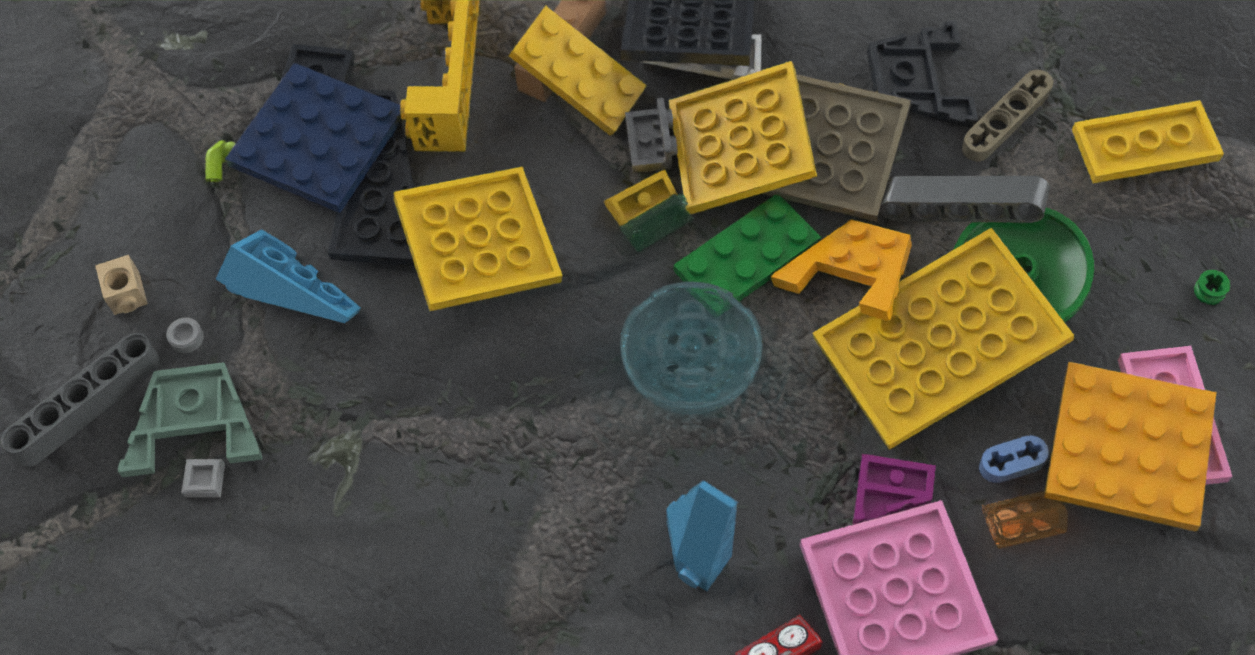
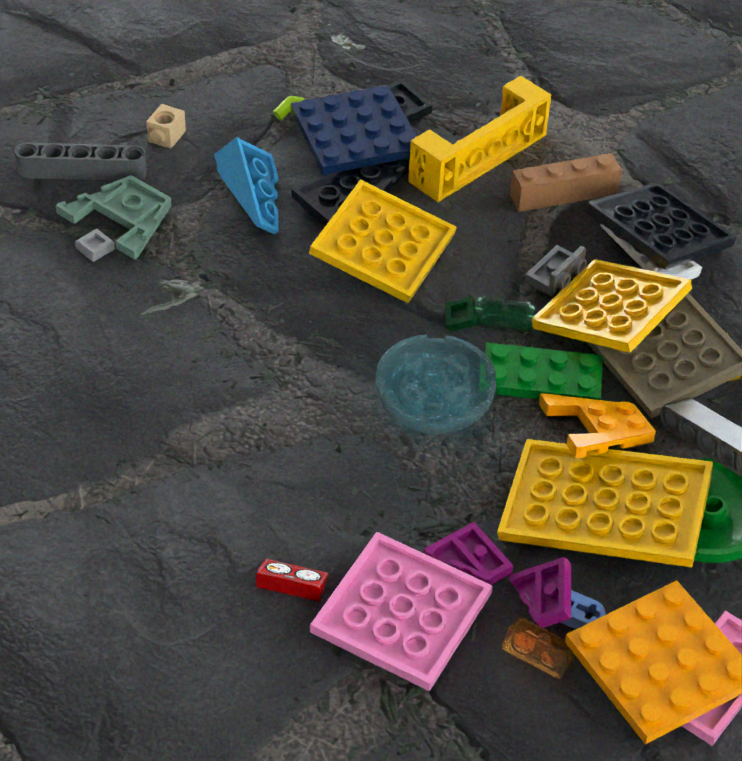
camera: 40 degrees right, 15 degrees down
light grey tile [166,317,204,353] -> none
yellow plate [509,6,647,136] -> none
yellow slope [603,169,680,229] -> none
dark azure wedge [666,481,737,591] -> none
none -> dark green plate [445,296,477,332]
none -> magenta wing [509,557,571,628]

